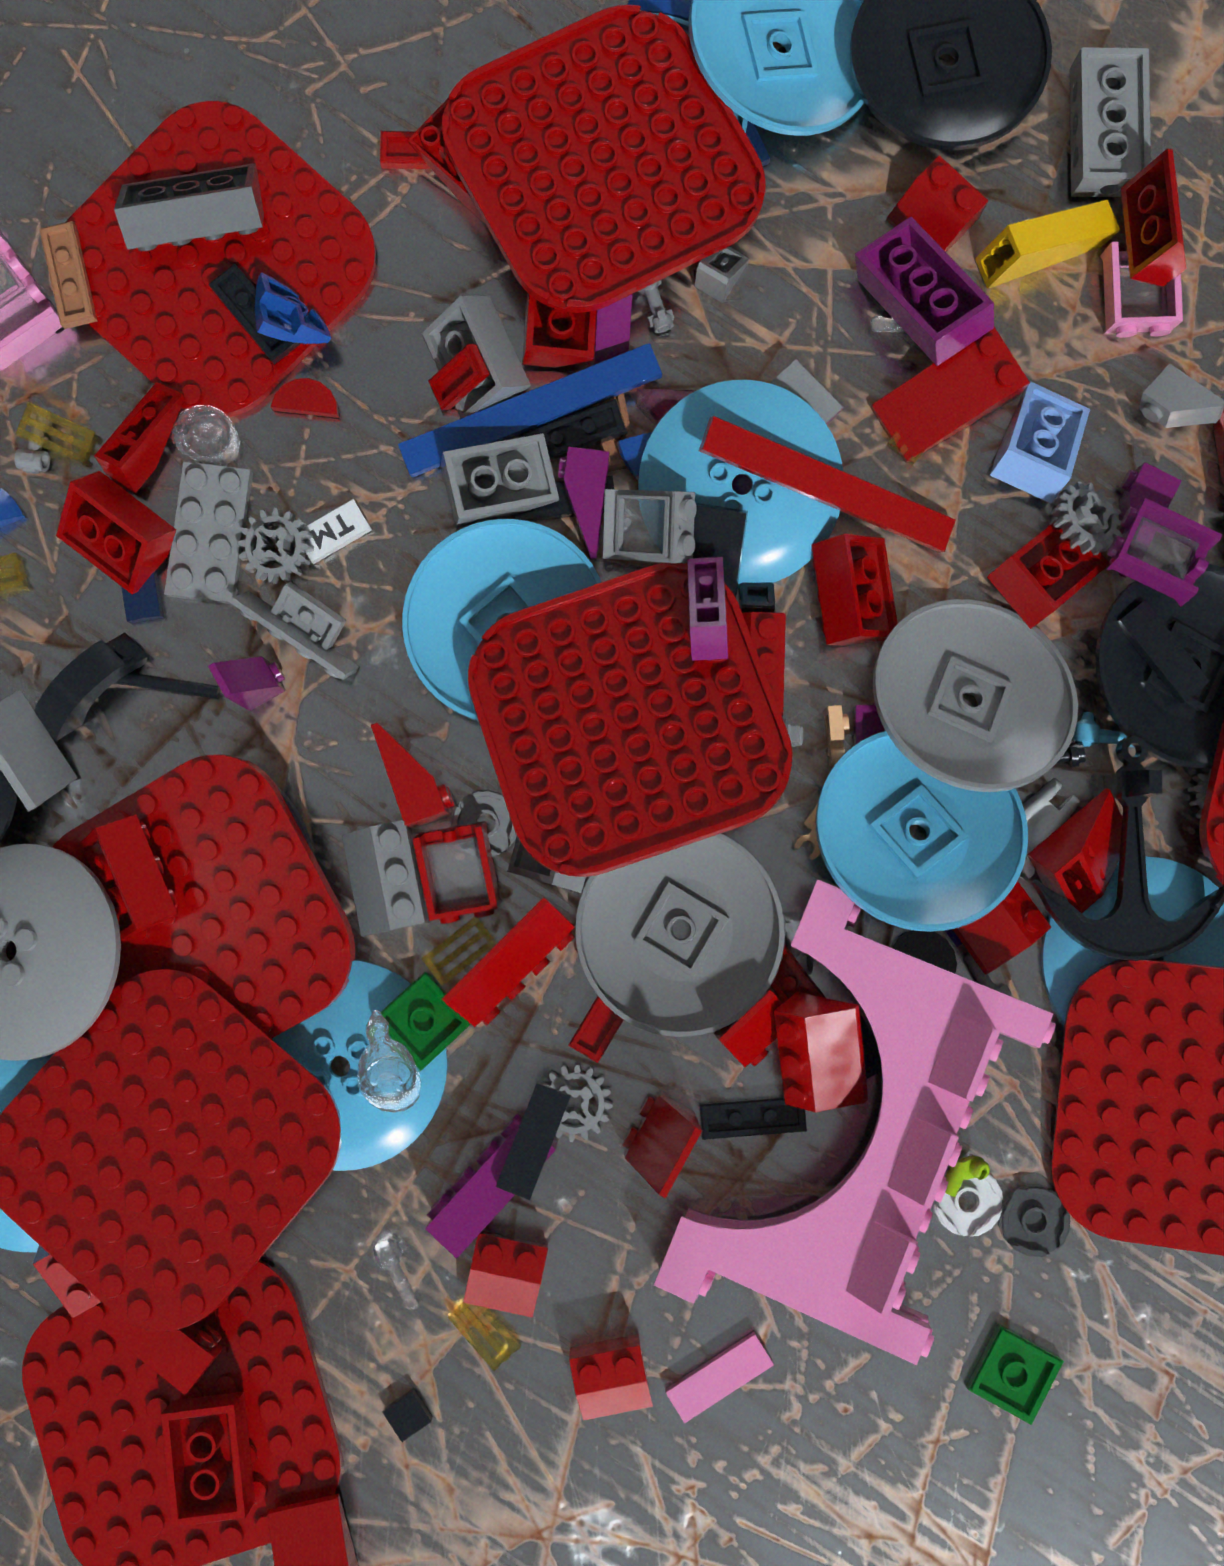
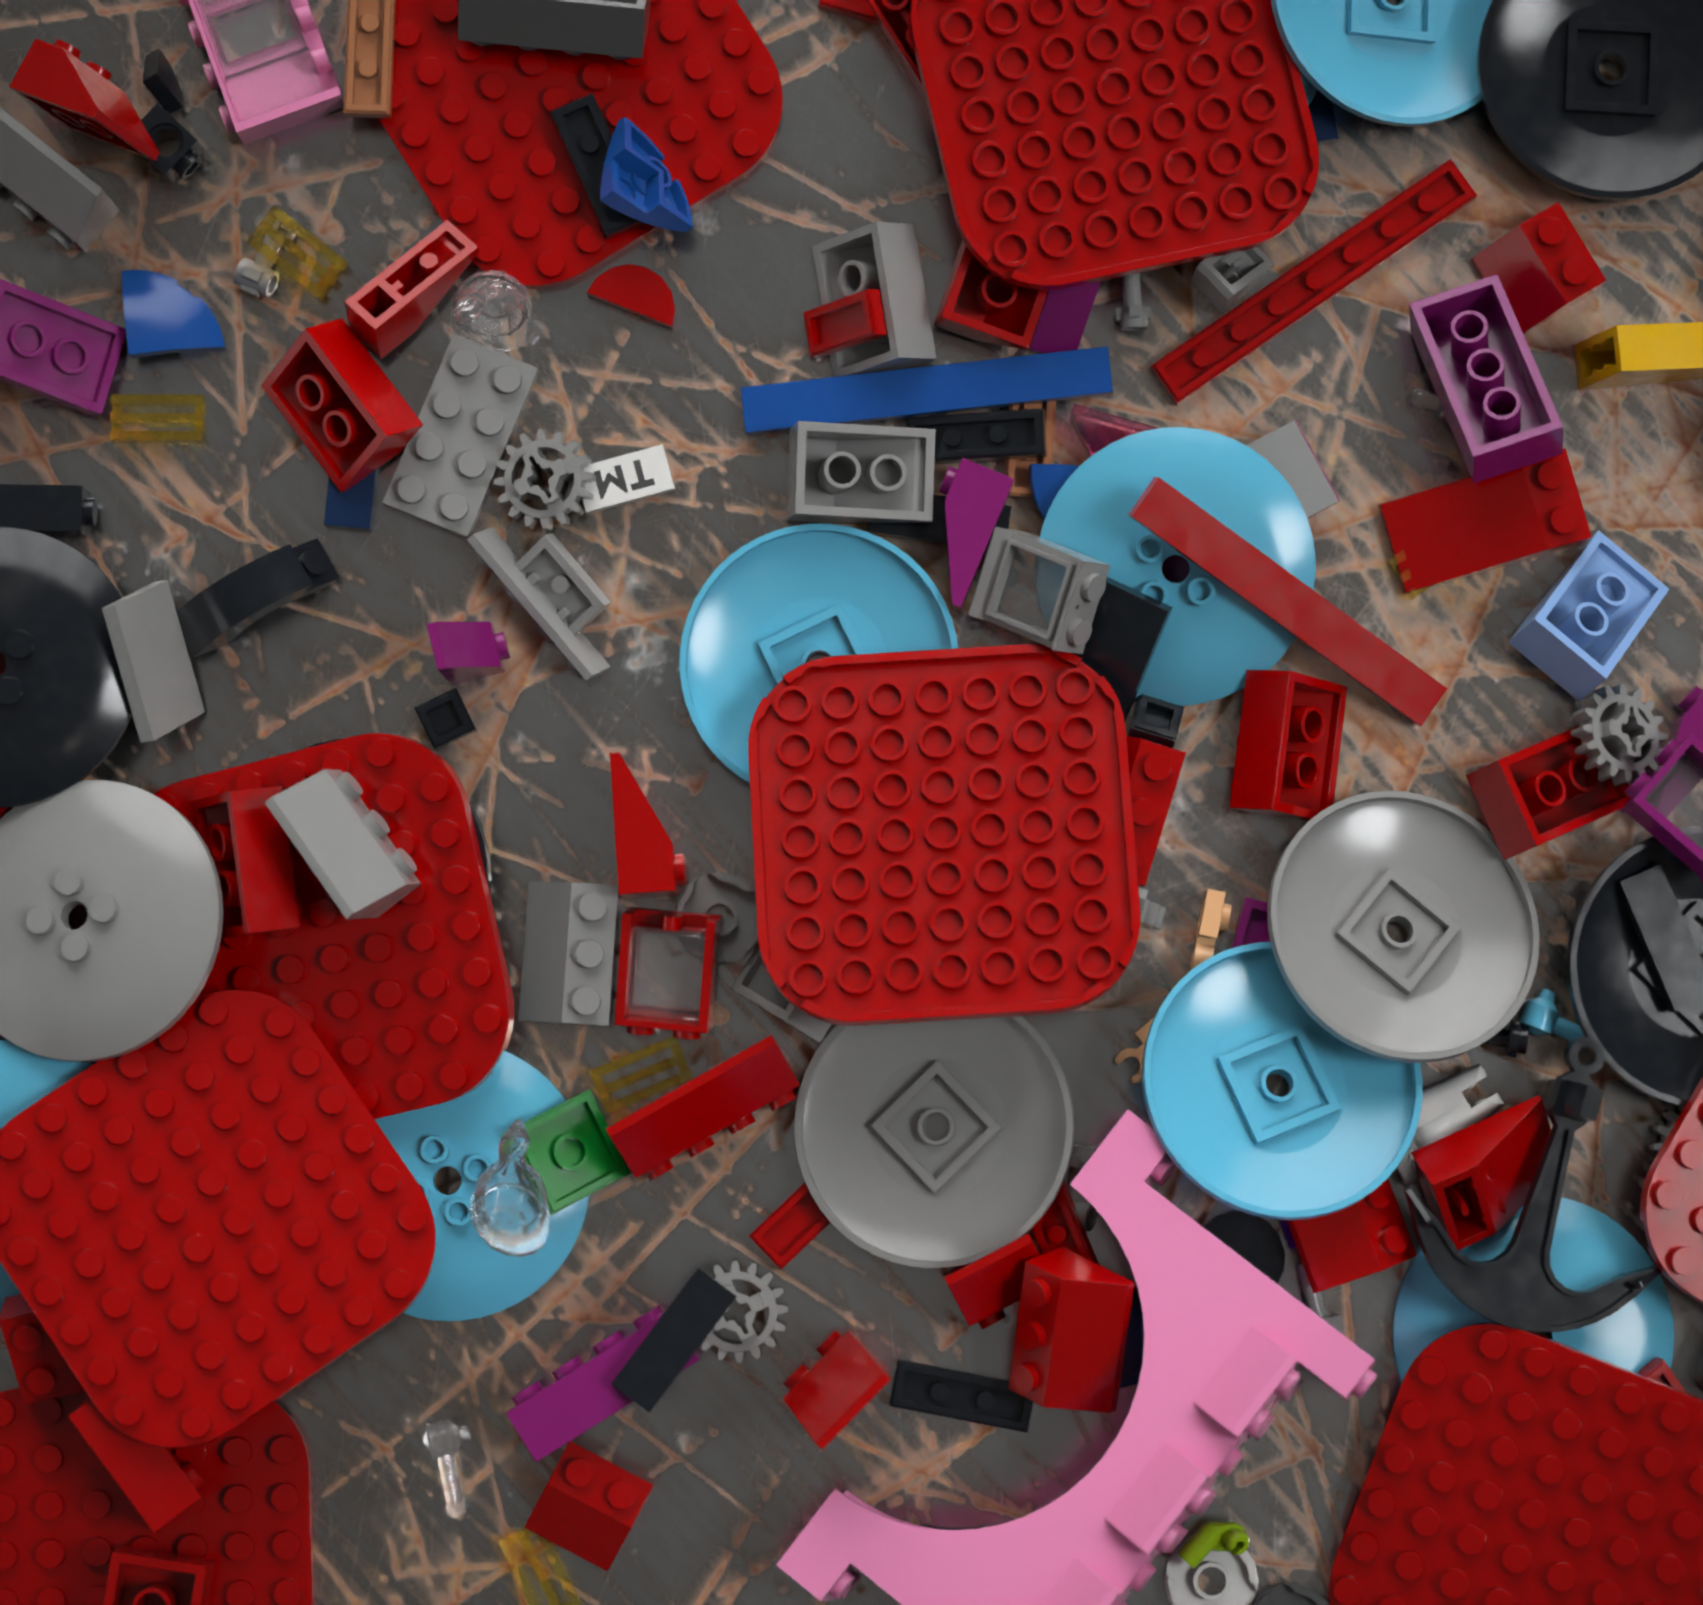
camera: 15 degrees right, 0 degrees up
black bar [116,672,221,699] -> none
magenta slope [687,557,728,661] -> none
none -> light grey slope [265,769,421,919]
none -> black tile [414,688,477,751]
none -> red tile [1150,159,1477,405]

